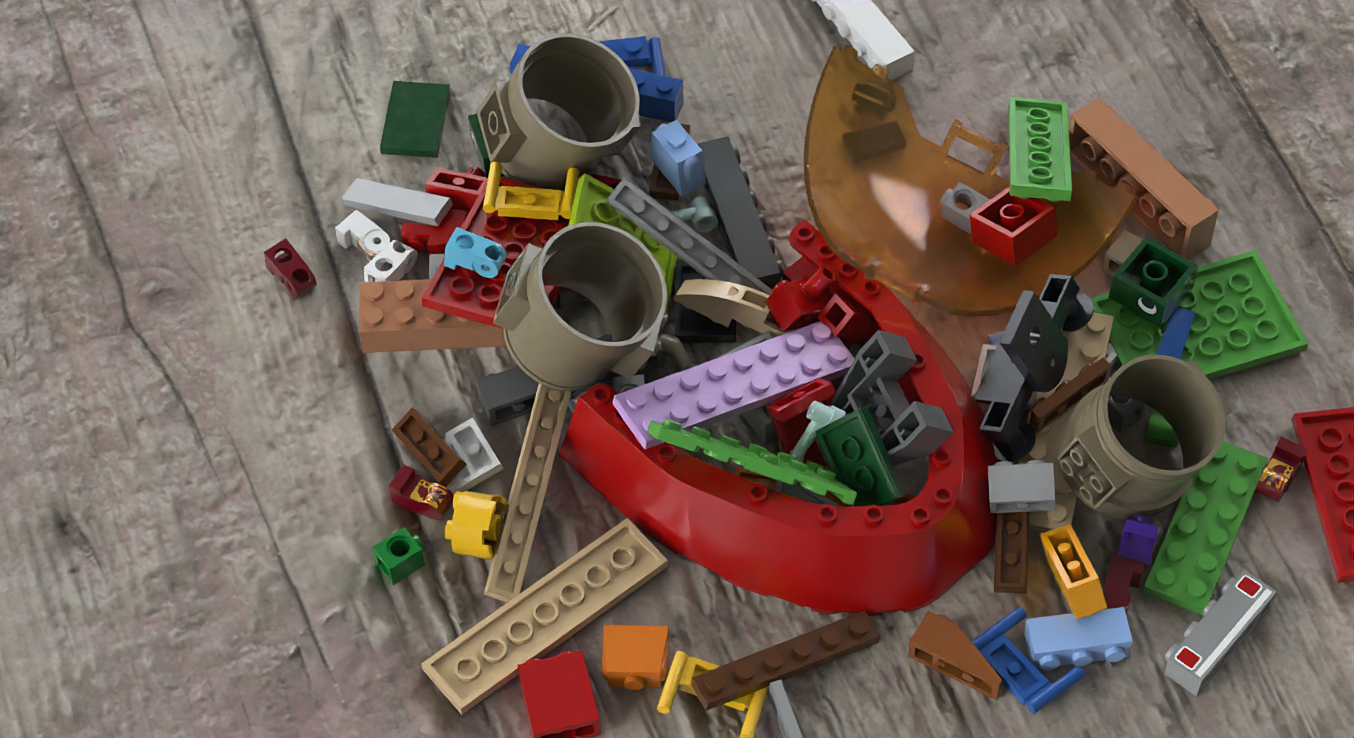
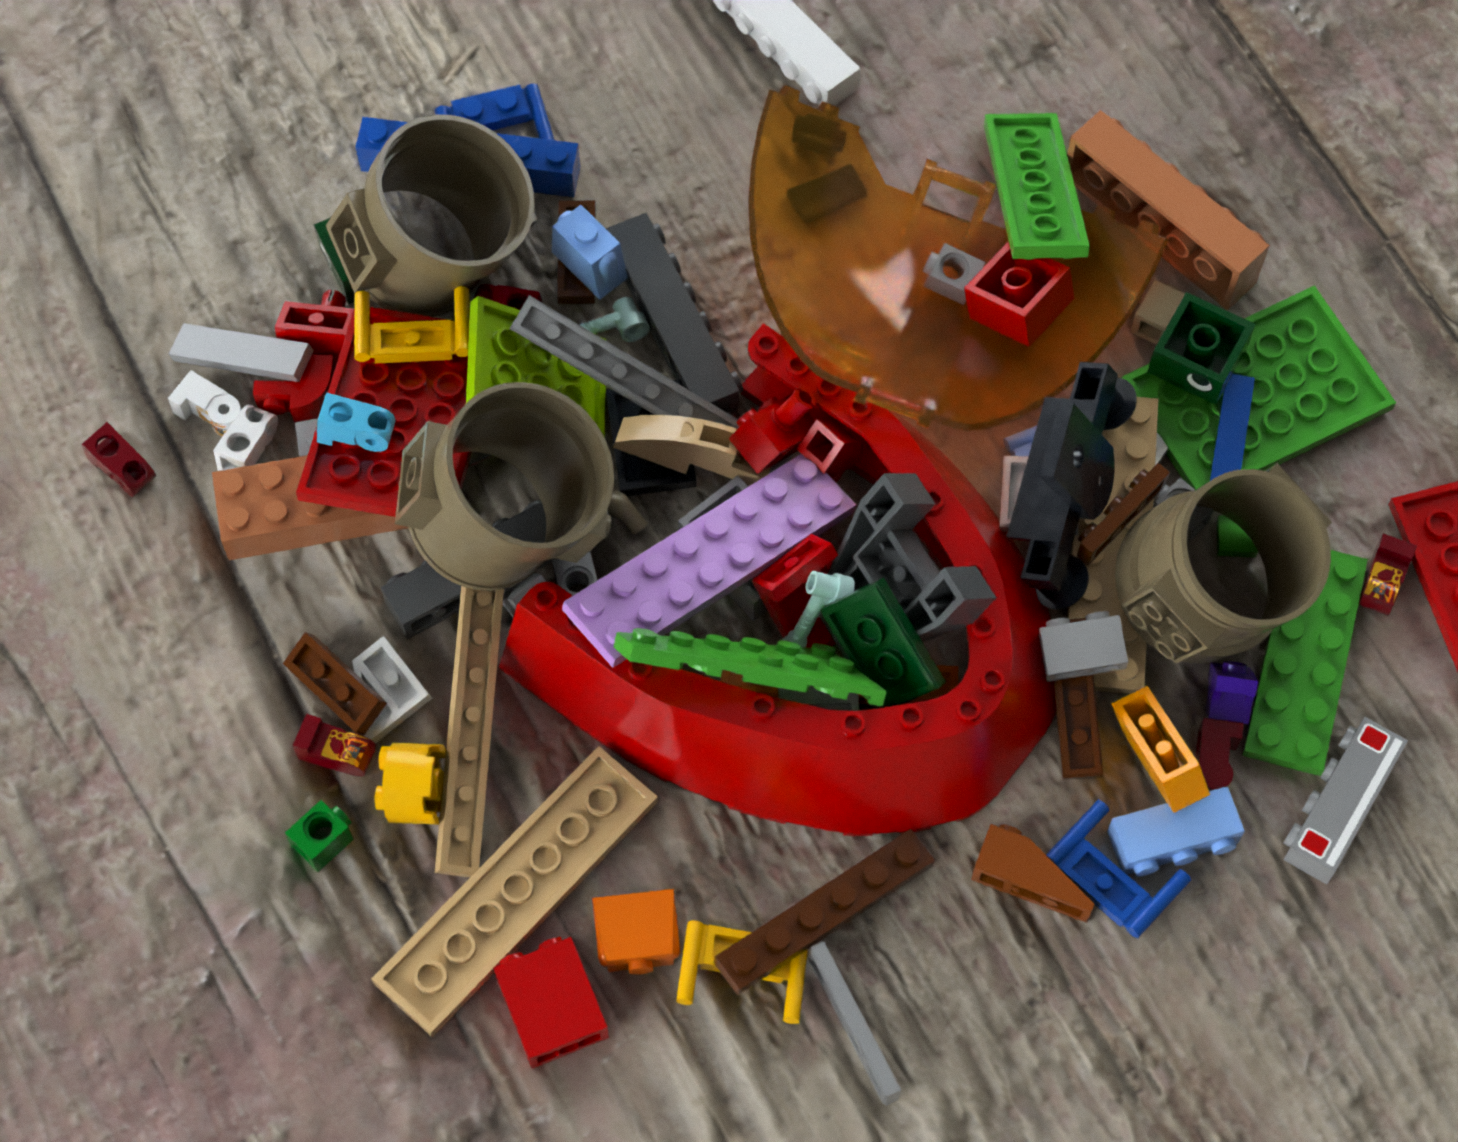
camera: 10 degrees left, 10 degrees up
dark green tile [380,81,451,158] -> none

